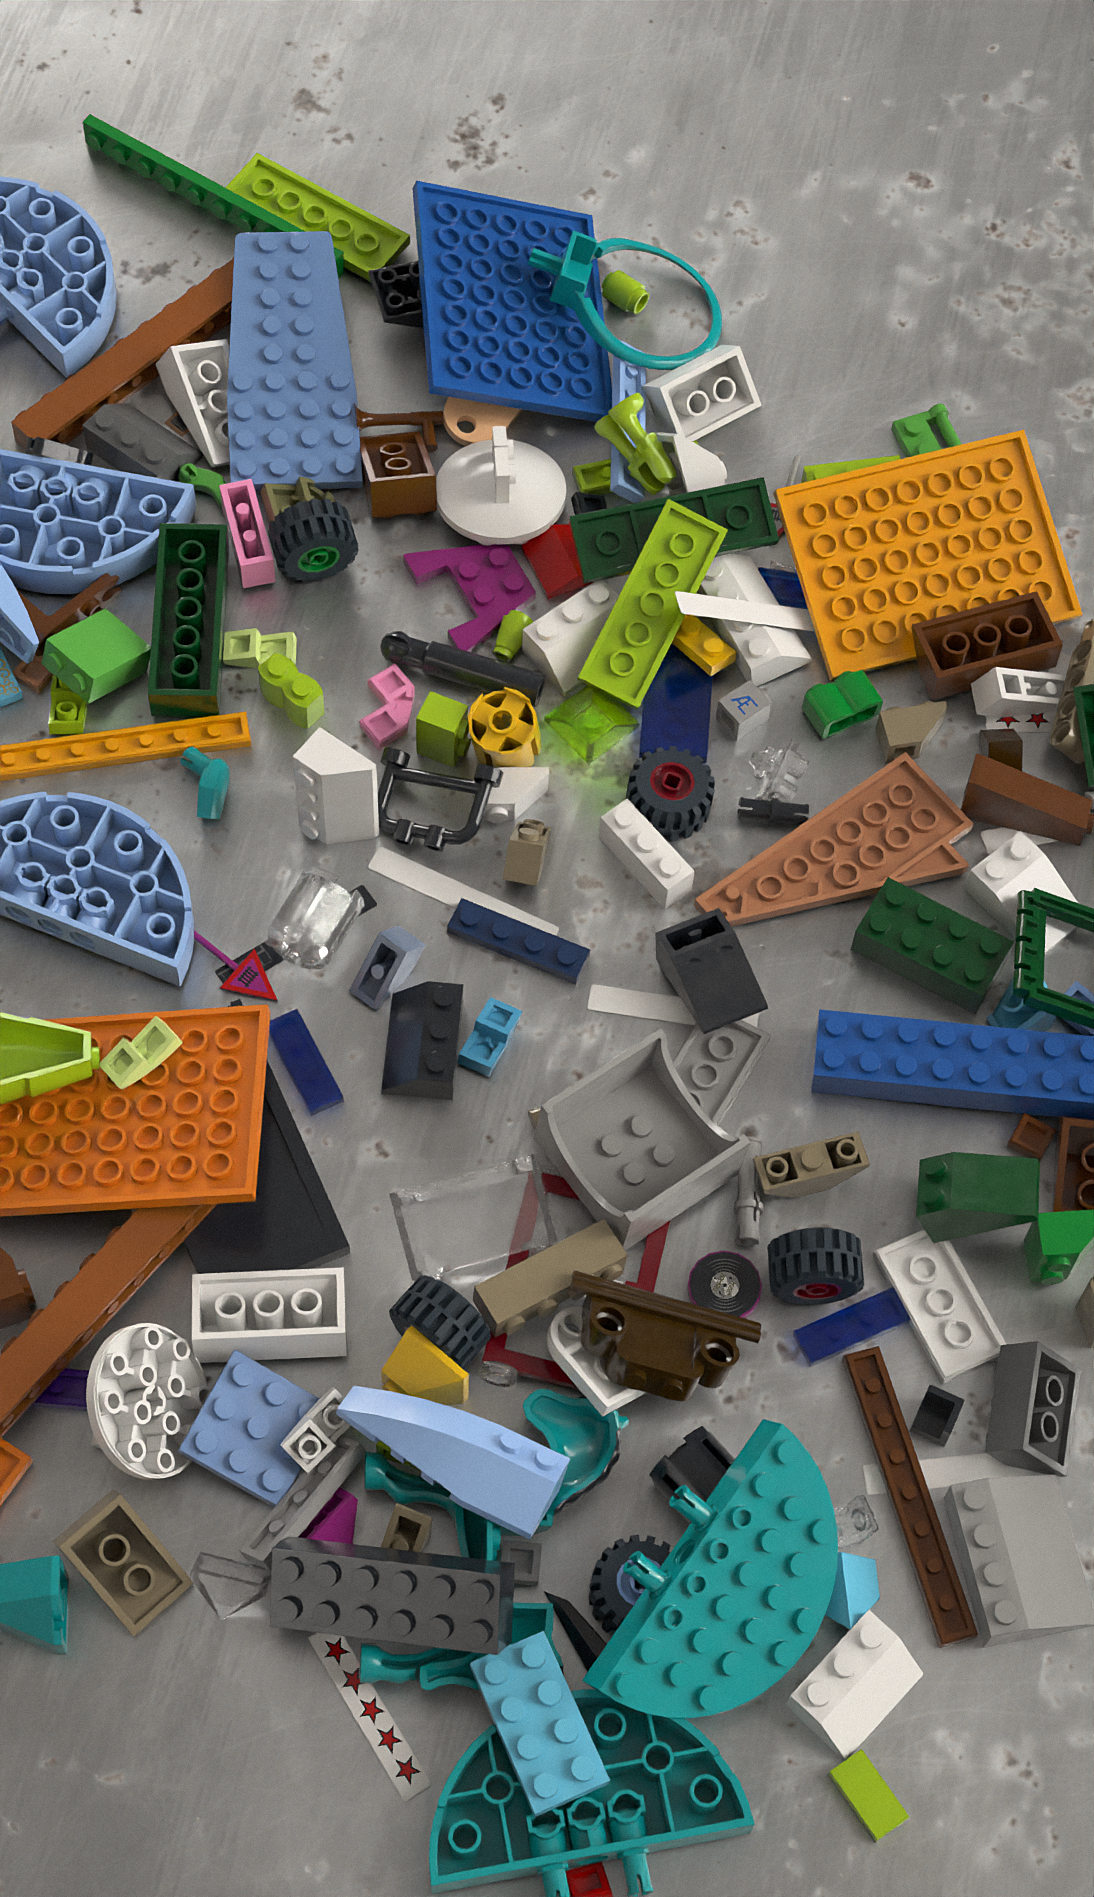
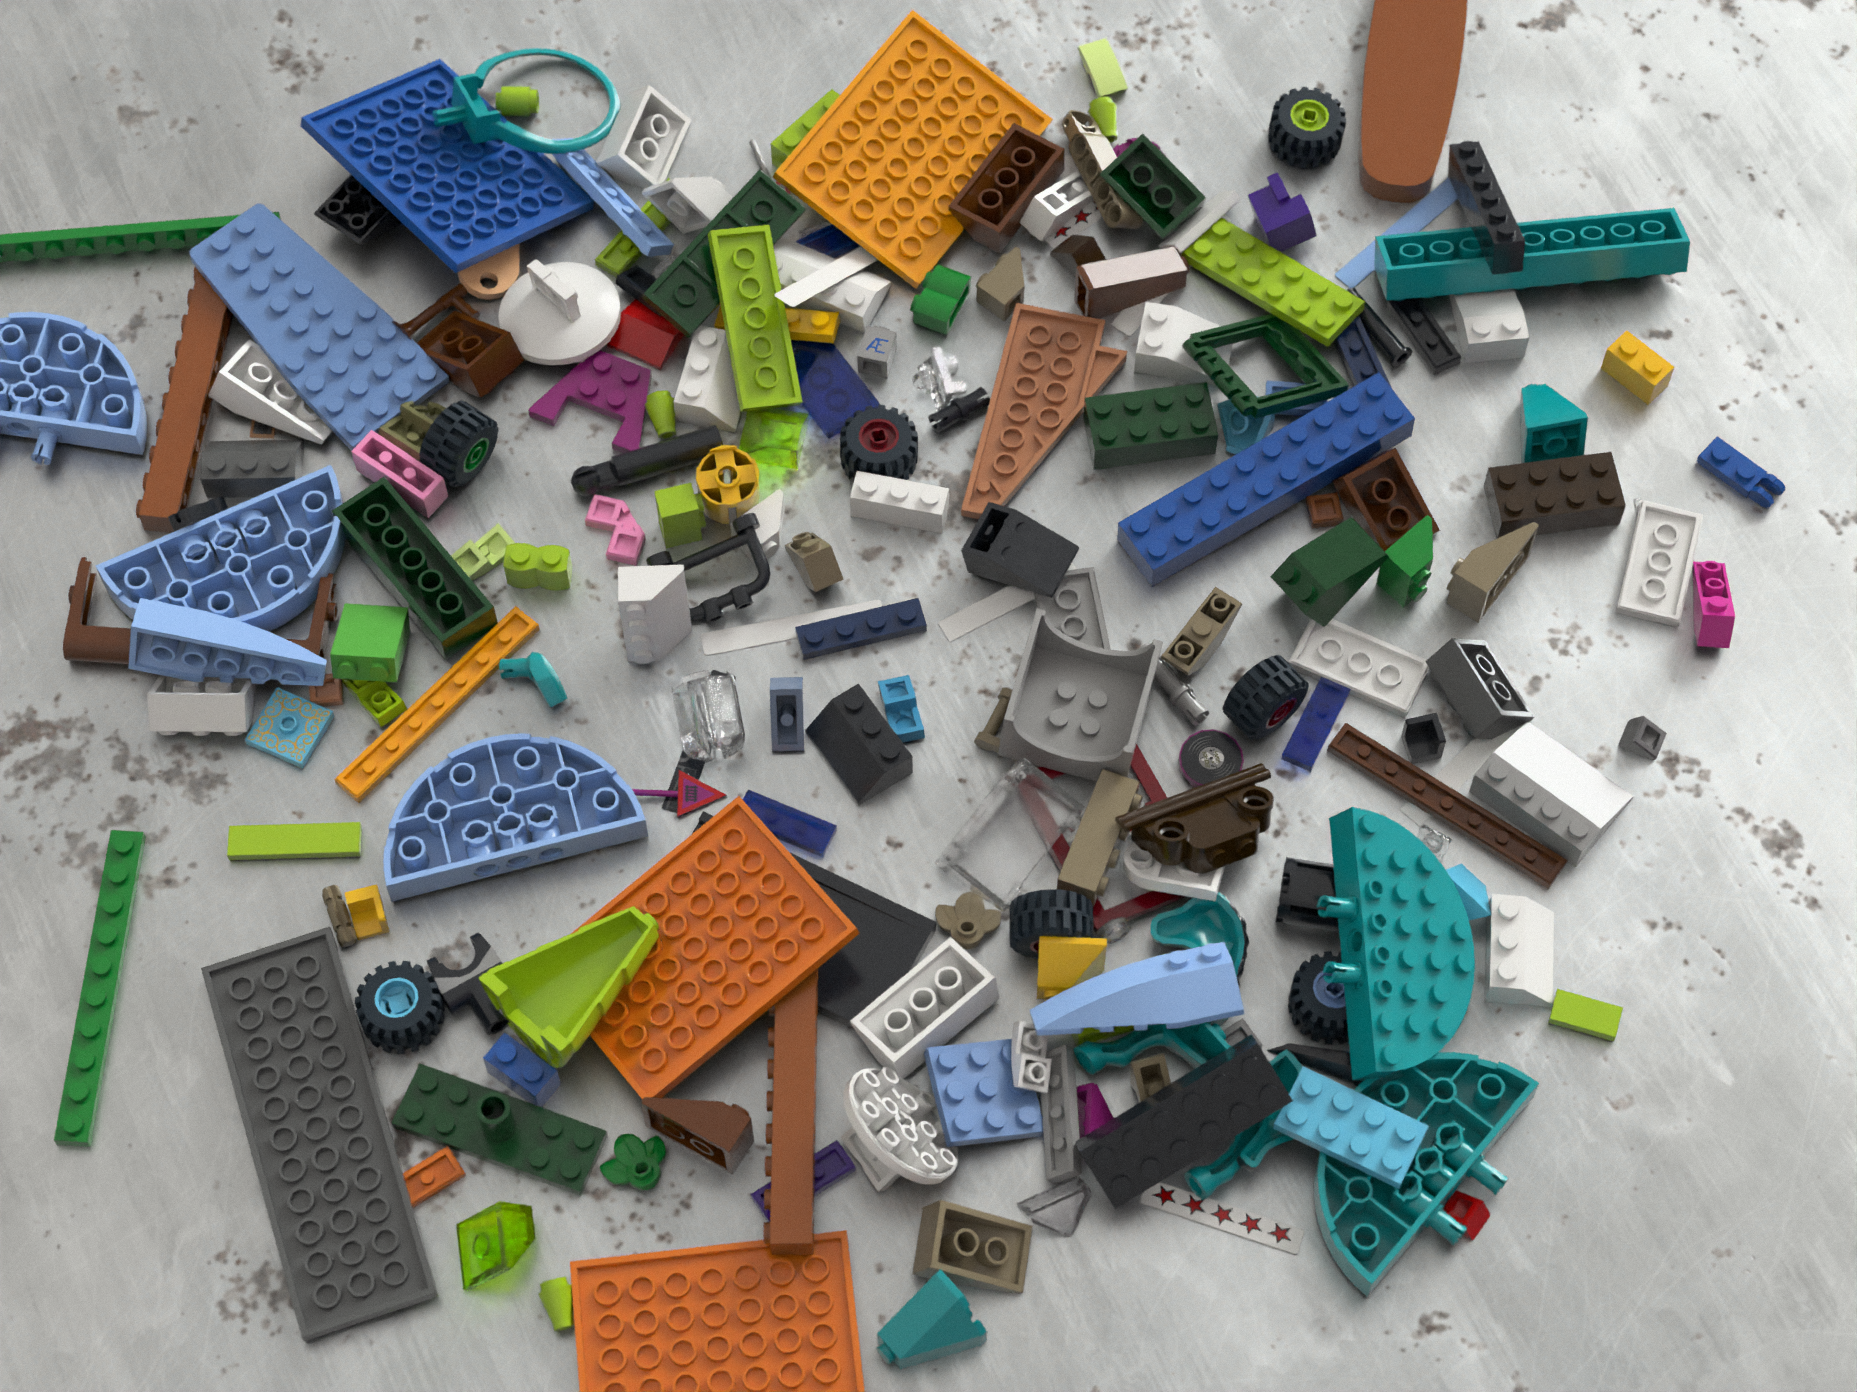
camera: 35 degrees left, 0 degrees up
yellowish green slope [100,1016,183,1089] -> none
bright green arm [179,463,226,510] -> none
lime plate [225,153,410,282] -> none
lime piece [594,393,677,495] -> none
bright green plate [891,403,962,458] -> none
none -> dark tan plate [935,891,1001,950]

